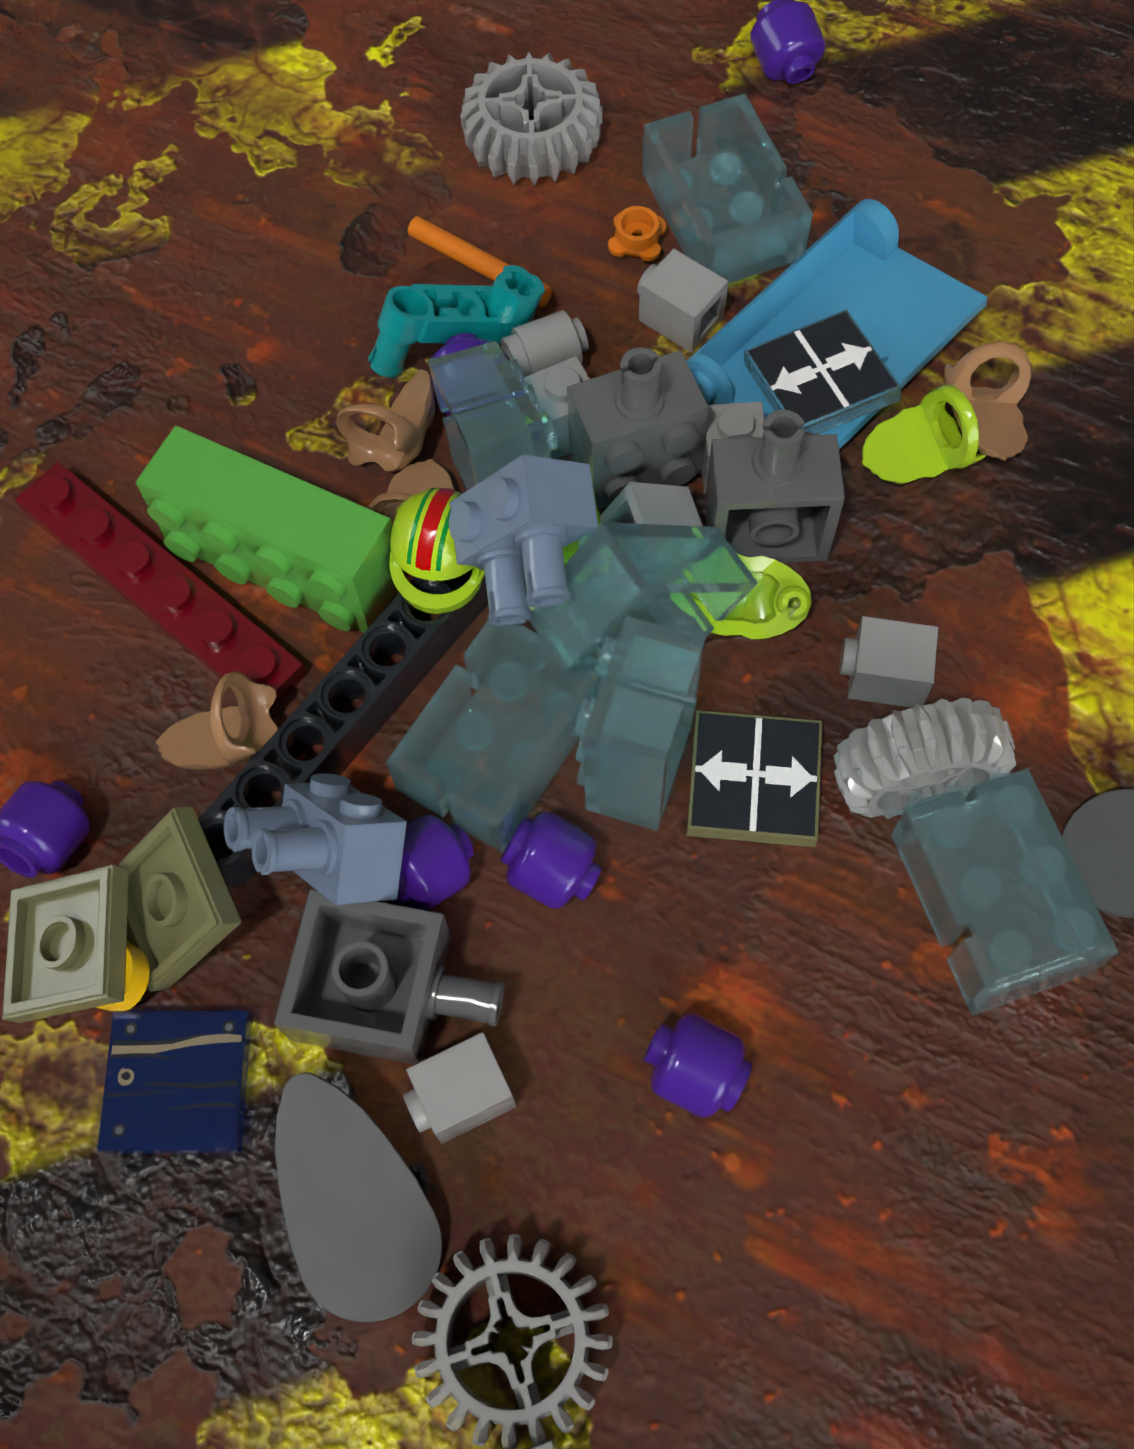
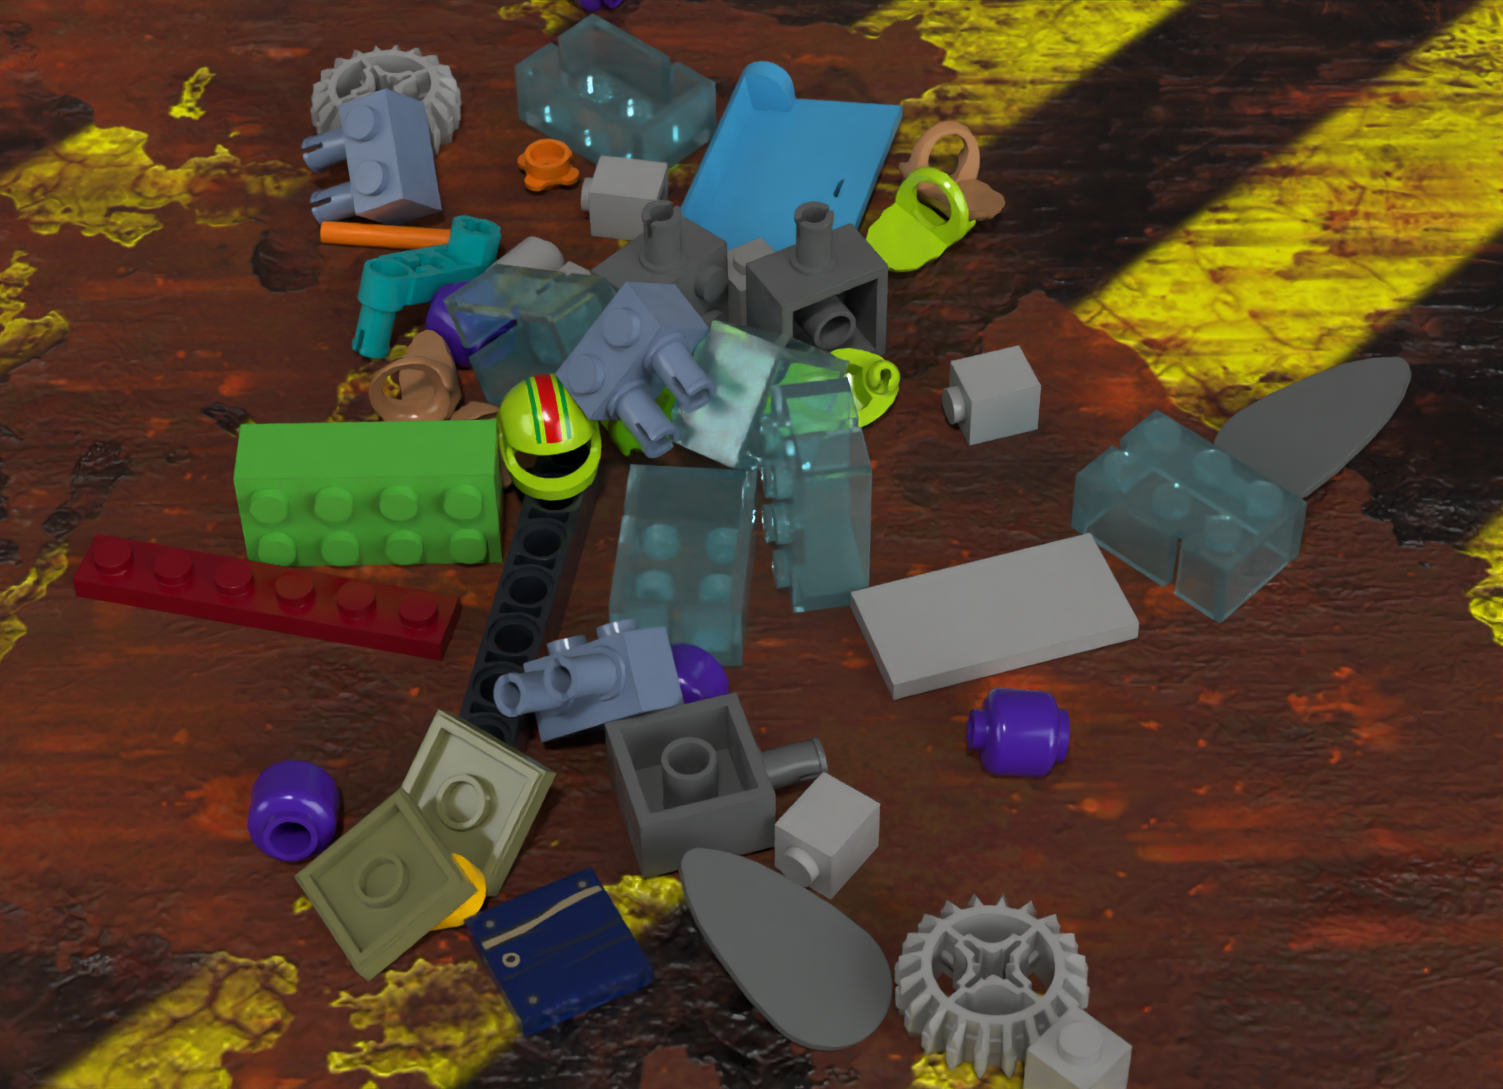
camera: 30 degrees left, 20 degrees down
medium nougat piece [156,671,278,770] -> none
dark purple head [500,812,602,909] -> none
black tile [686,710,822,847] -> none
black tile [744,309,901,435] -> none
light grey gear [833,697,1017,819] -> none
none -> sand blue brick [302,88,442,226]
none -> light grey tile [850,533,1139,700]

